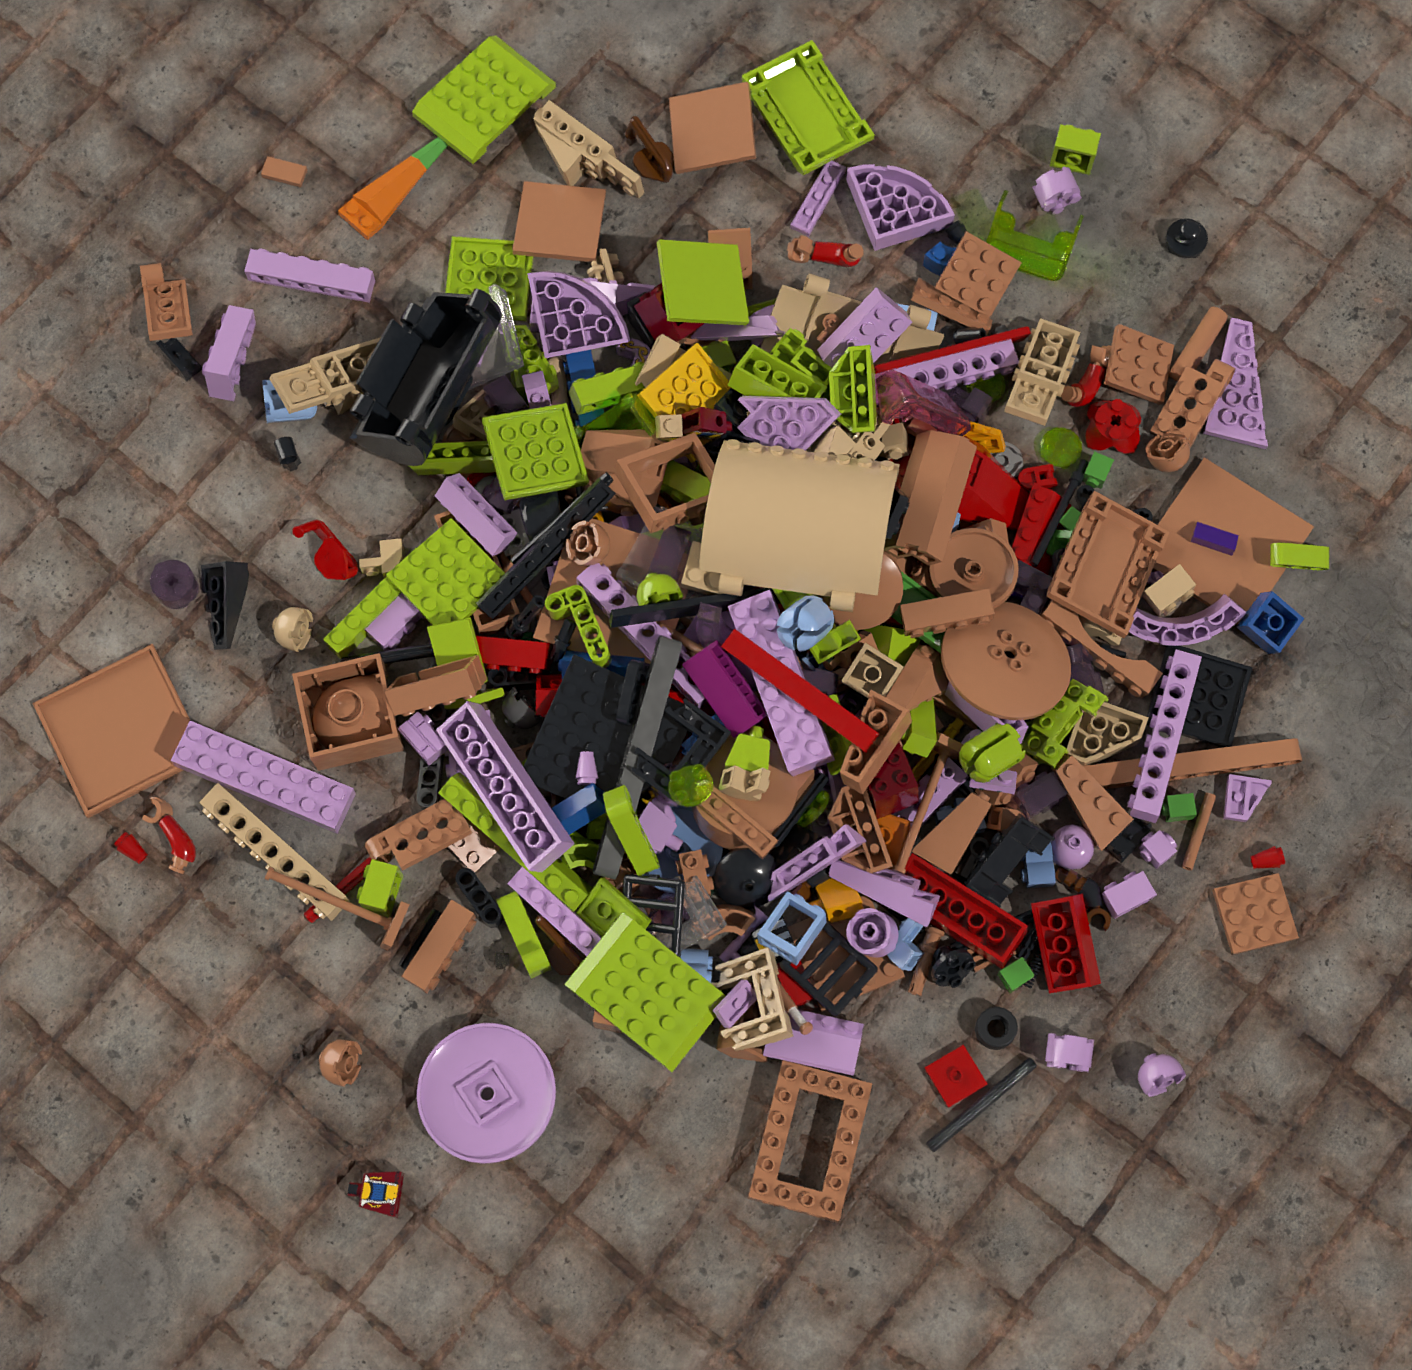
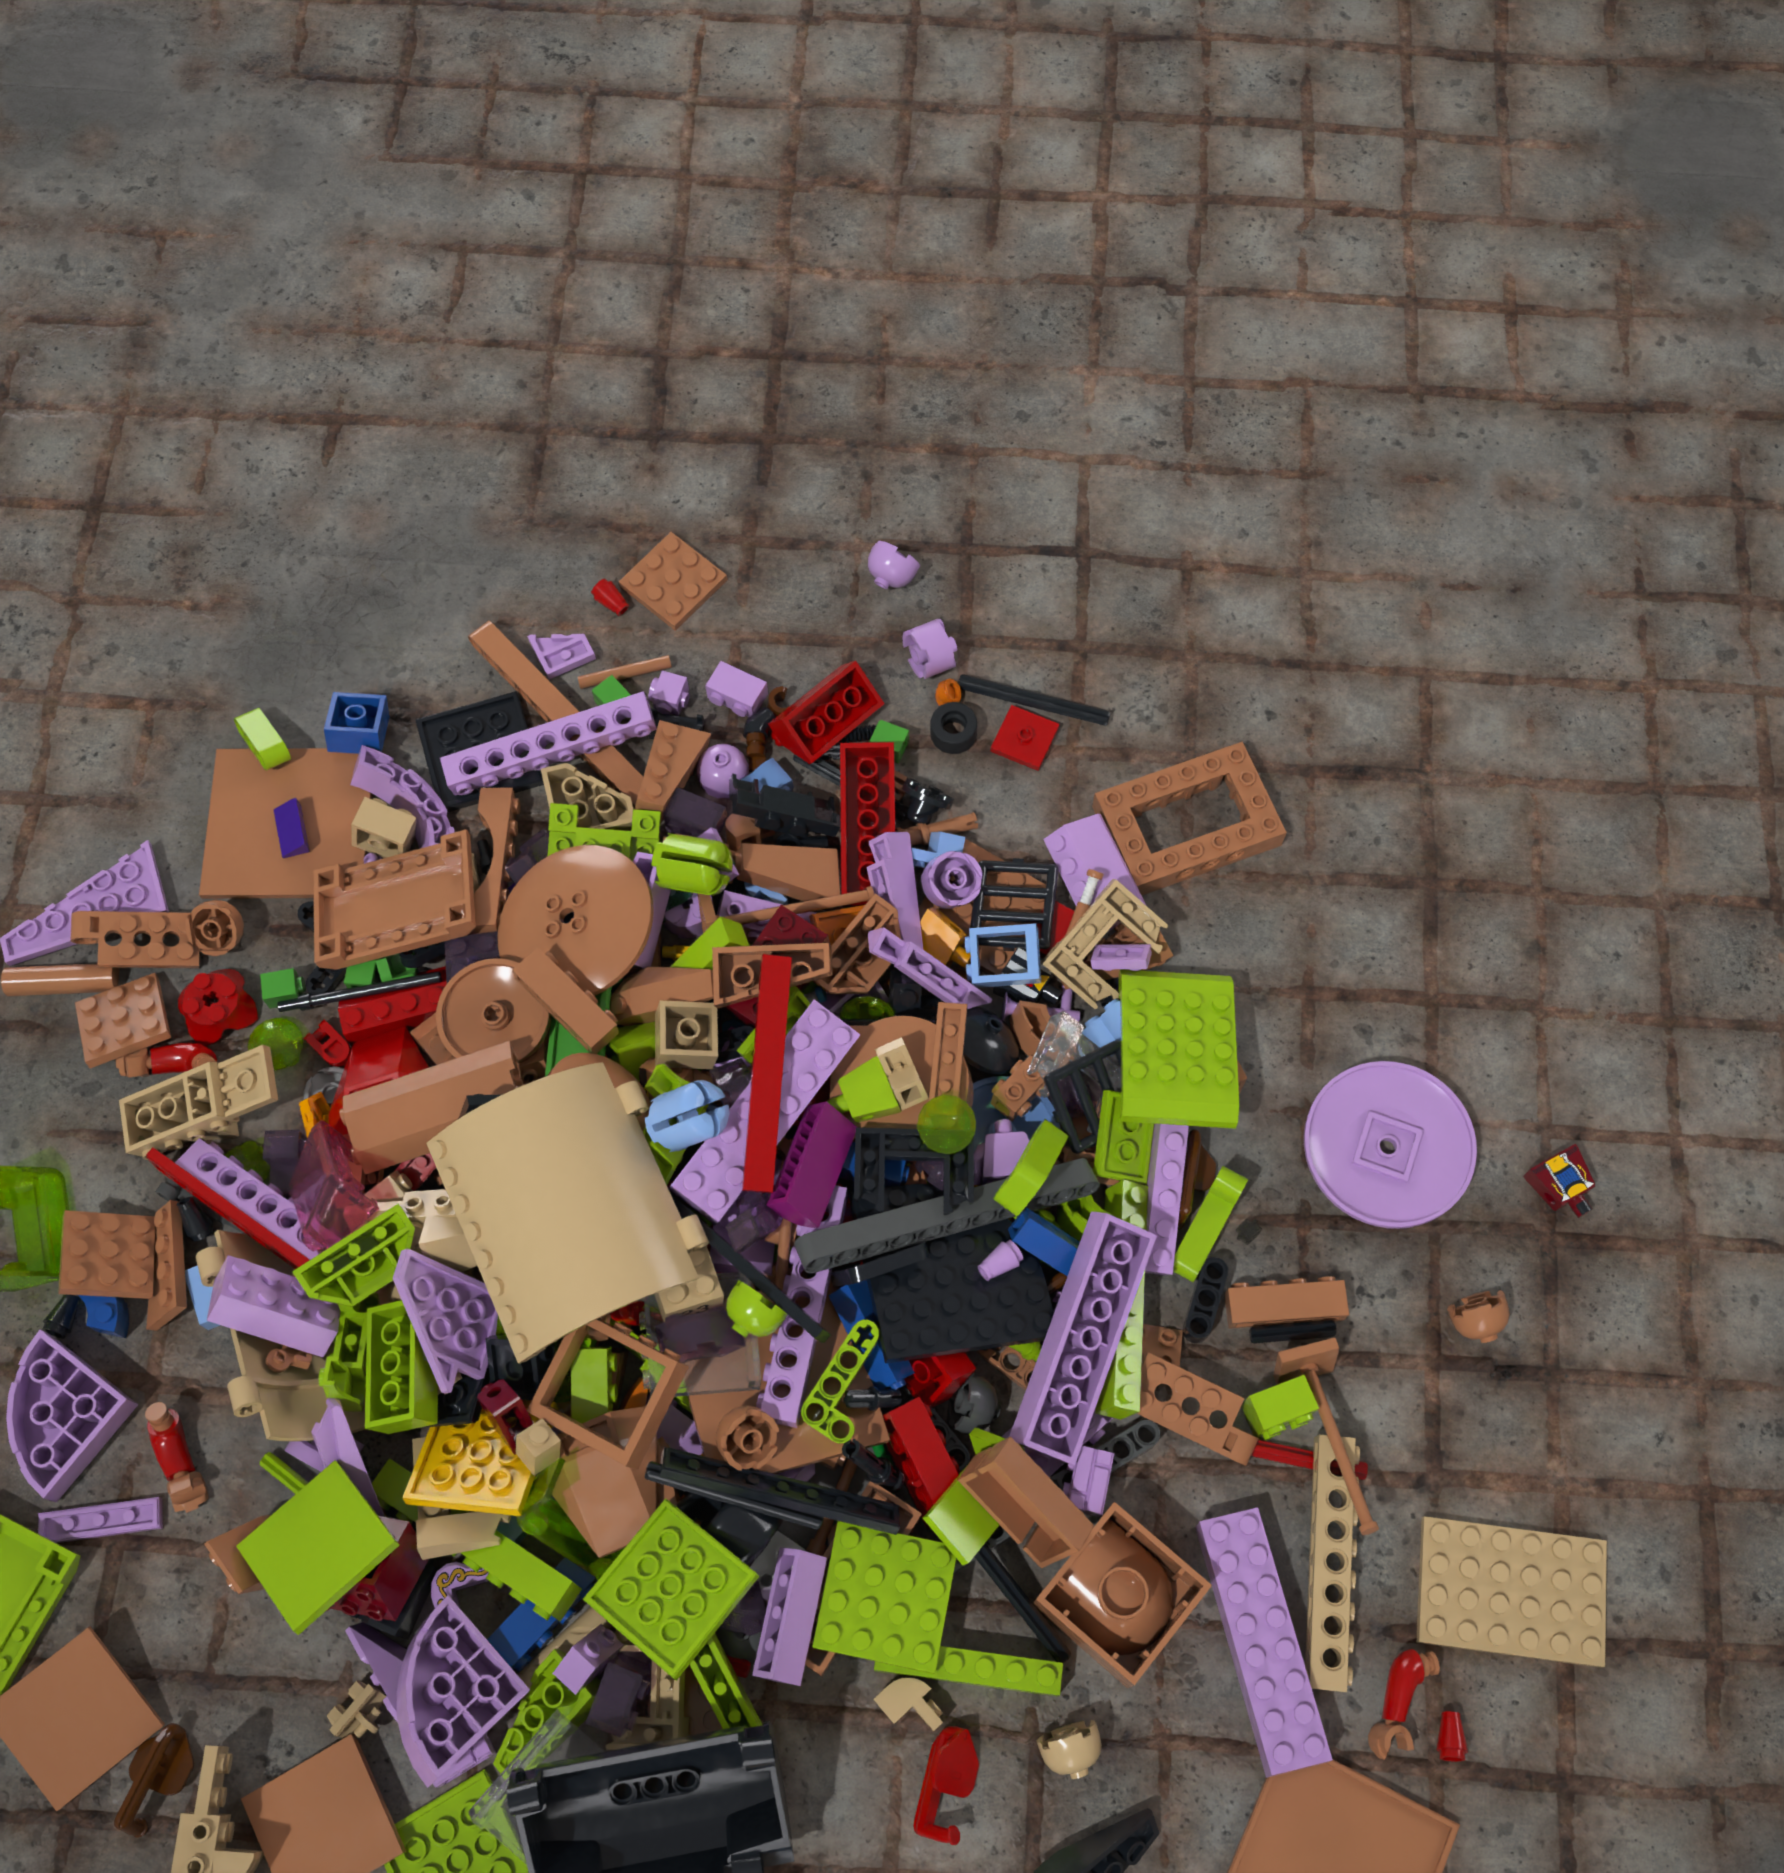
camera: 125 degrees left, 5 degrees down
lavender brick [365,593,425,651] -> none
none -> orange tile [935,678,961,706]
none -> tan plate [1416,1516,1607,1668]

